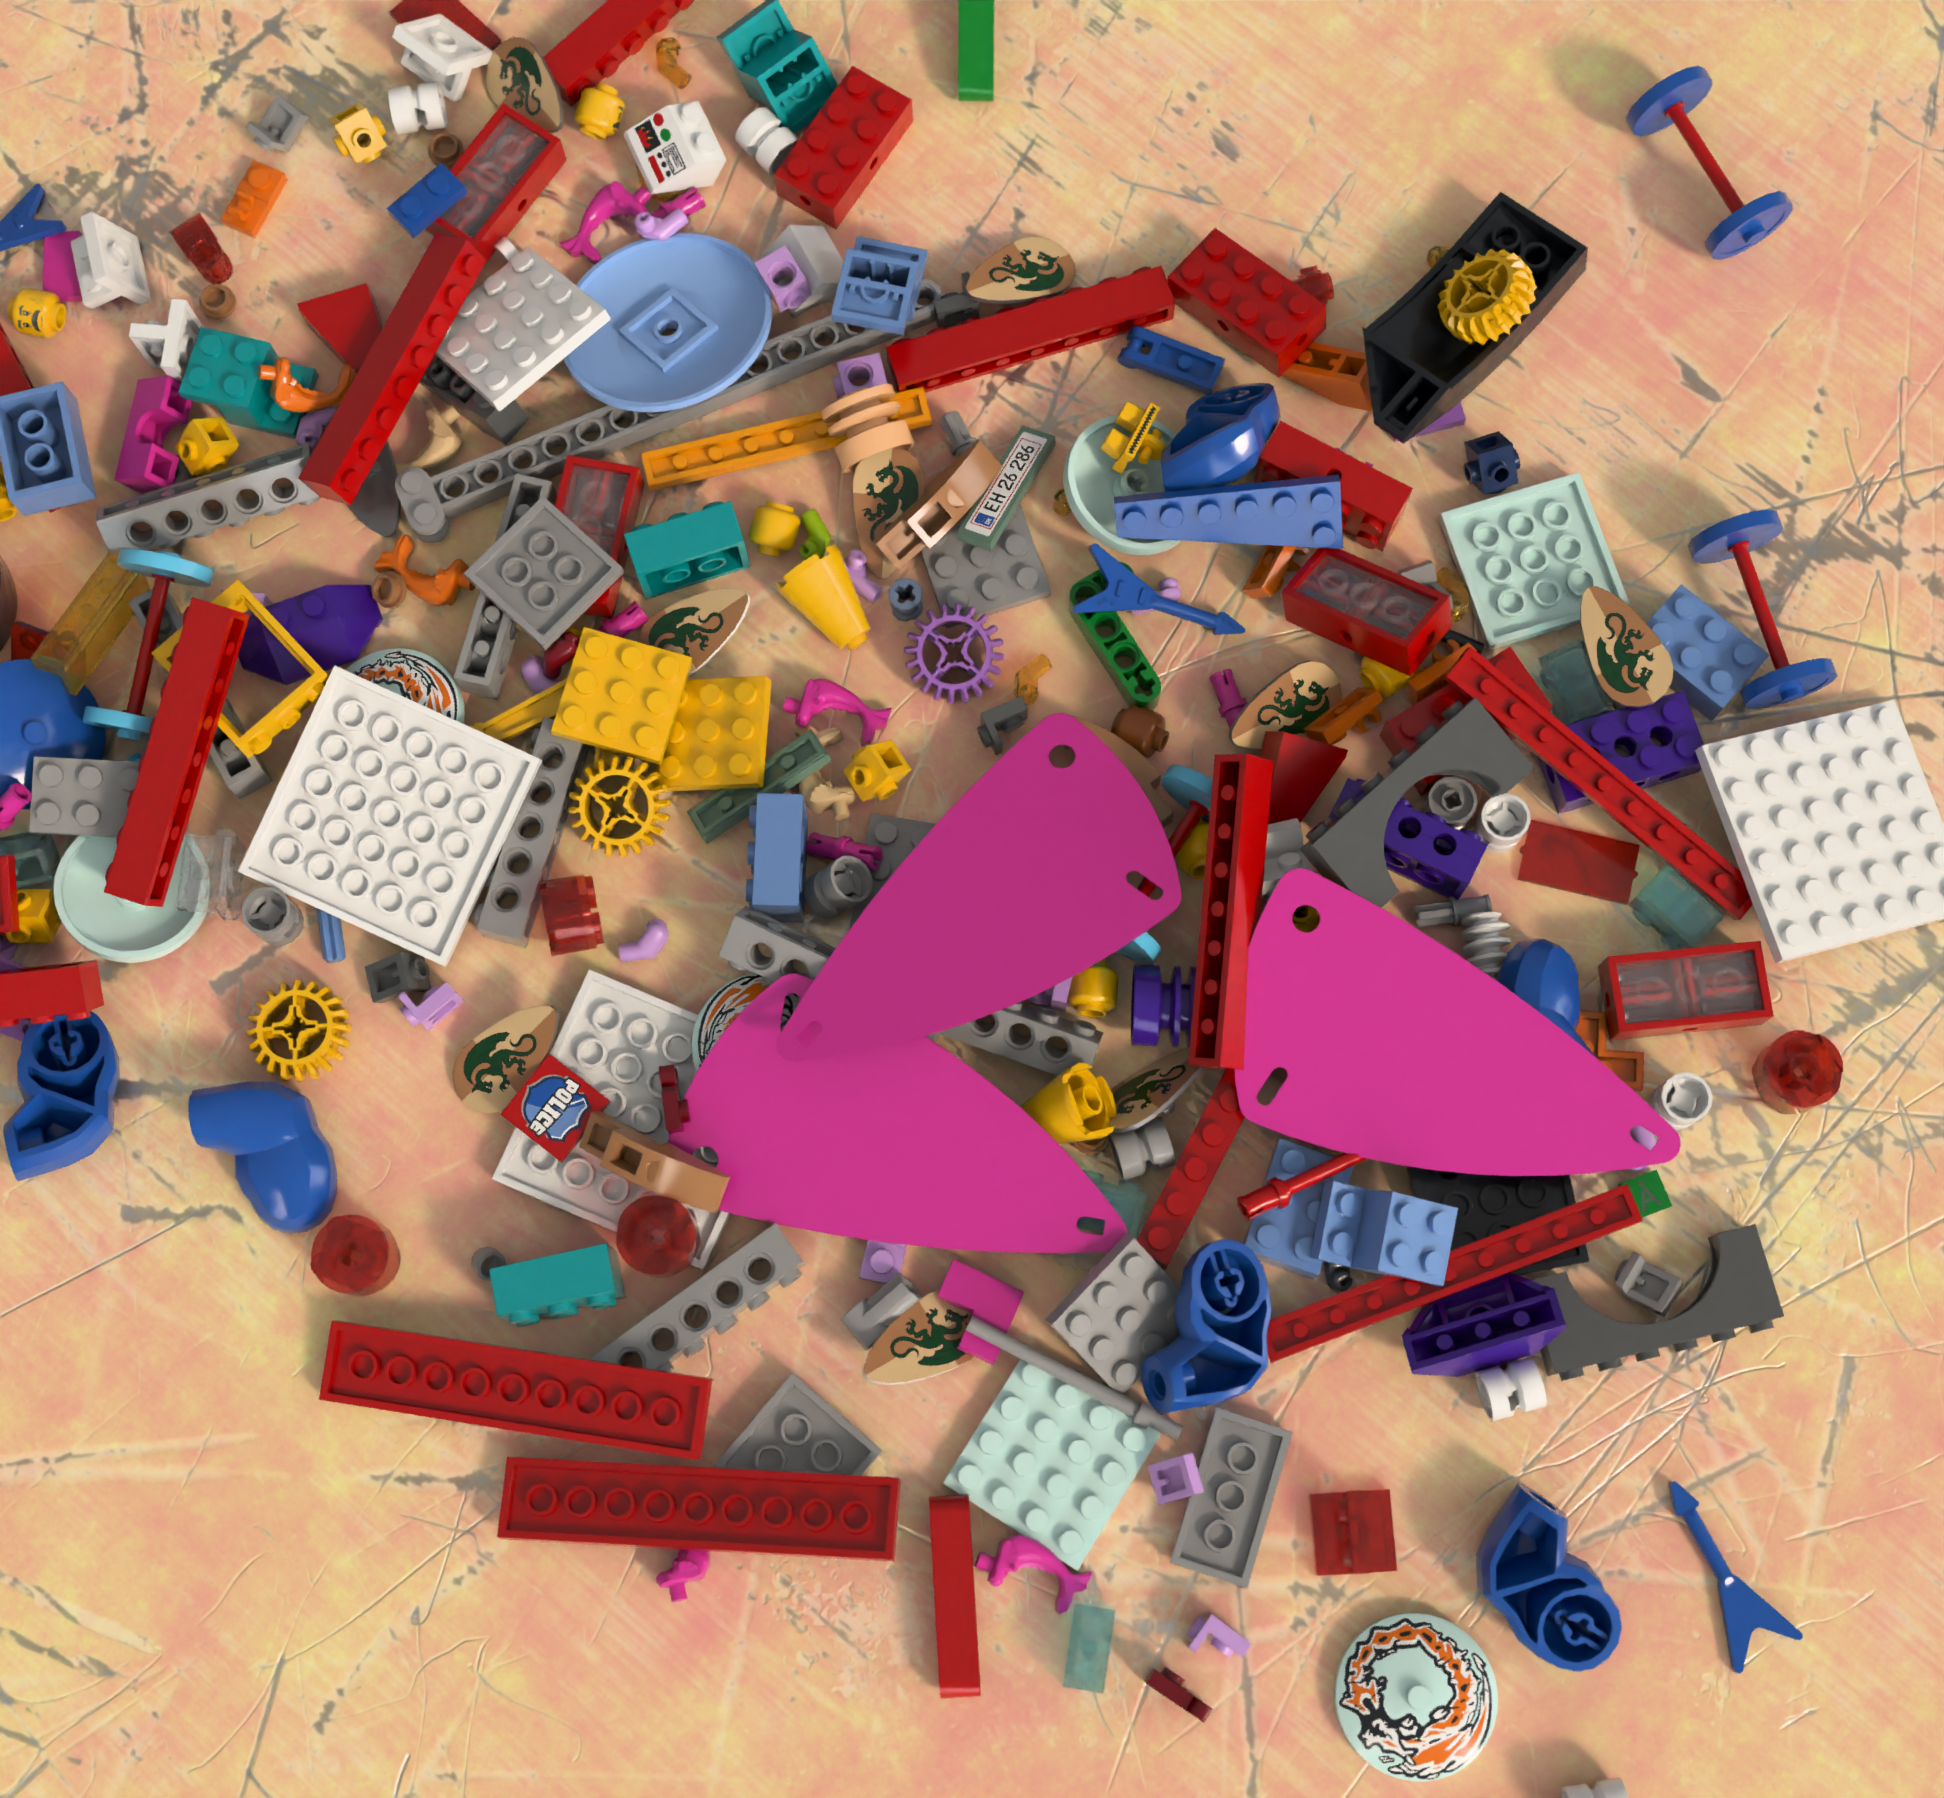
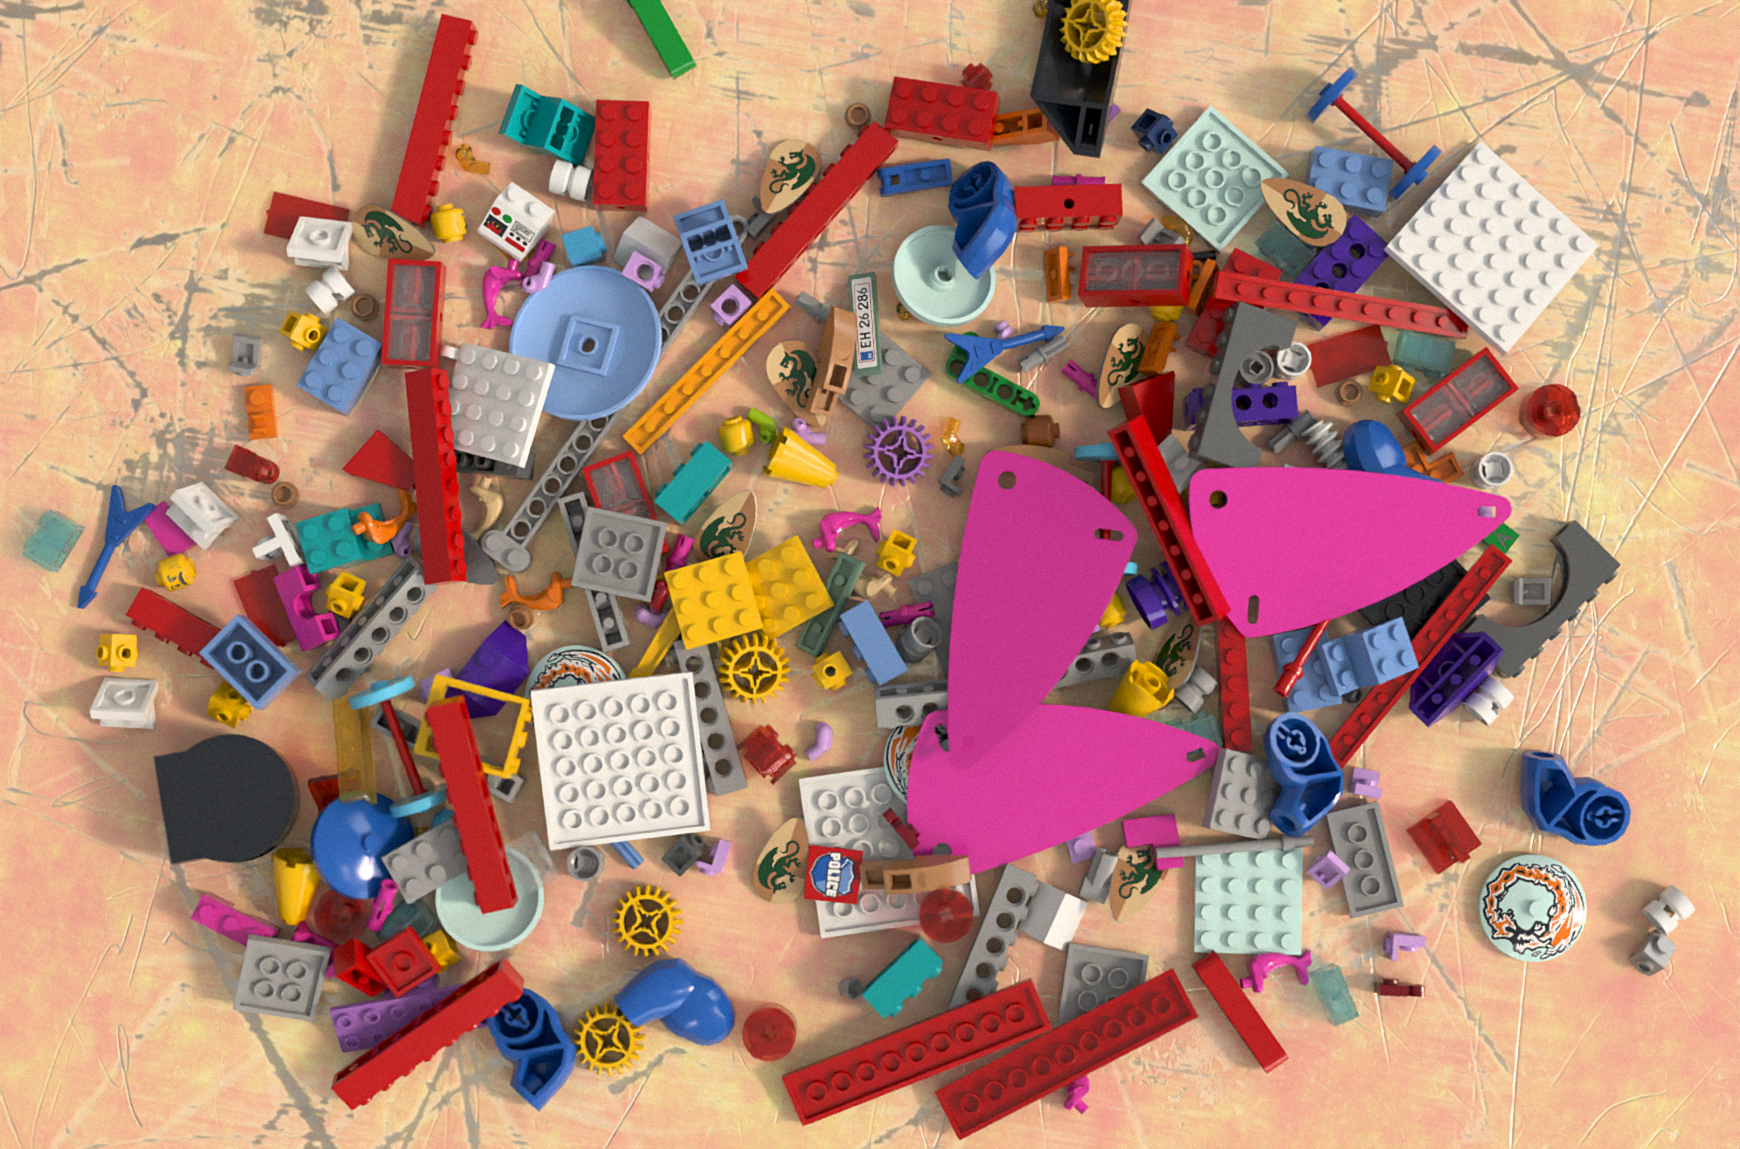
camera: 35 degrees left, 10 degrees up
blue plate [387,163,467,239] -> none
light nougat wheel [821,384,915,473] -> none
sand blue bush [889,578,923,622] -> none
yellow hips [1100,401,1166,474] -> none
wing [1114,475,1343,549] -> none
blue piece [1669,1481,1803,1673] -> none
none -> clear red piece [233,564,297,647]
none -> medium blue brick [296,317,382,416]
none -> dark azure brick [561,226,608,267]
none -> yellow gear [572,1002,645,1076]
none -> yellow brick [811,650,853,692]
none -> medium nougat plate [845,103,871,130]
none -> light grey axle [1017,335,1069,374]
none -> white slope [1017,880,1088,951]
none -> medium nougat plate [1335,380,1362,406]
none -> lavender bracket [1348,767,1383,799]
none -> yellow brick [1367,364,1416,405]

